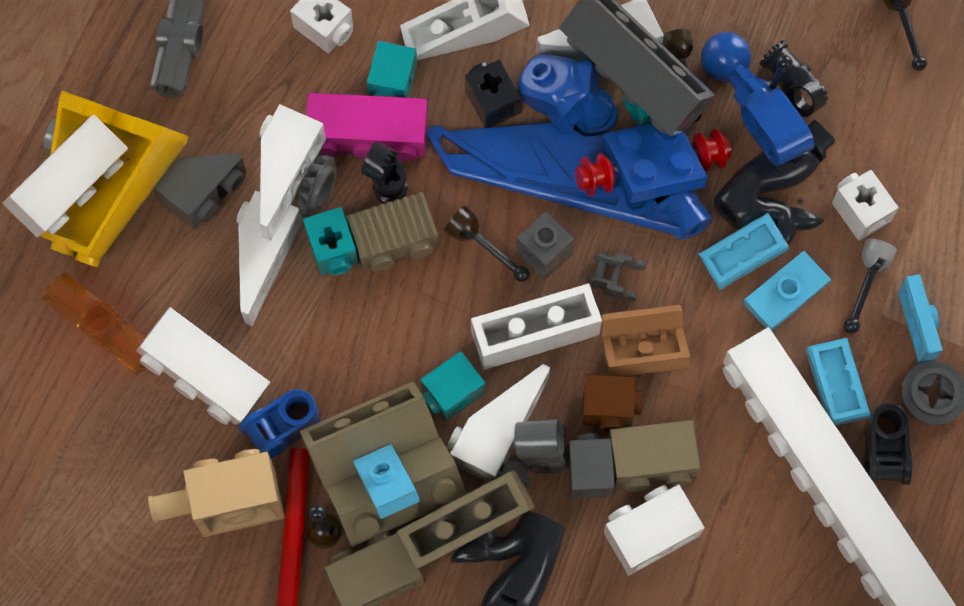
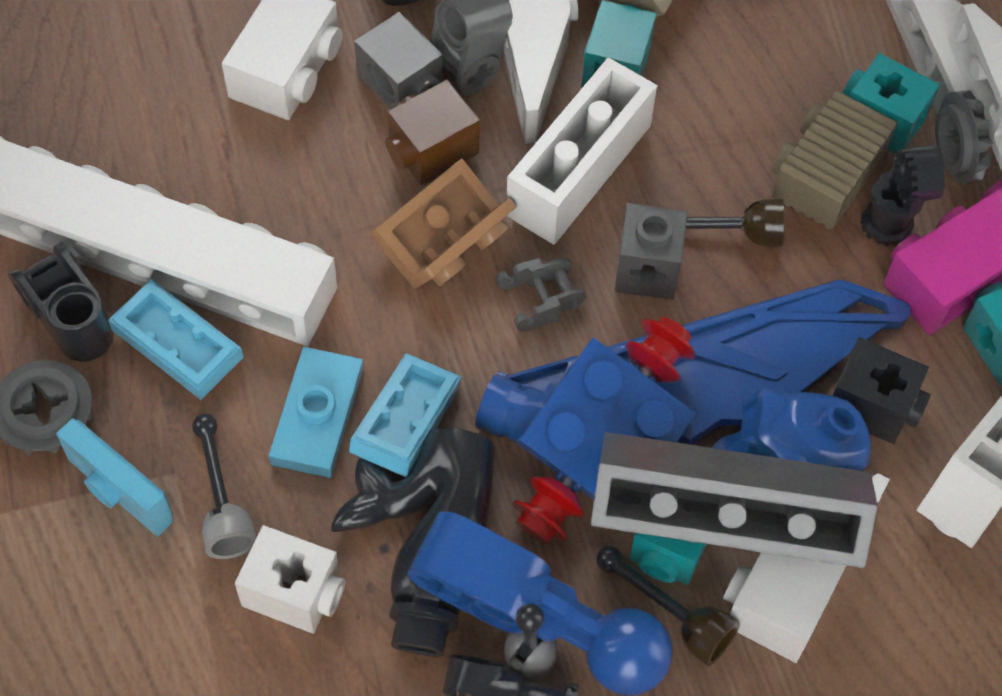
camera: 140 degrees right, 10 degrees down
dark tan brick [608,420,700,492] -> none

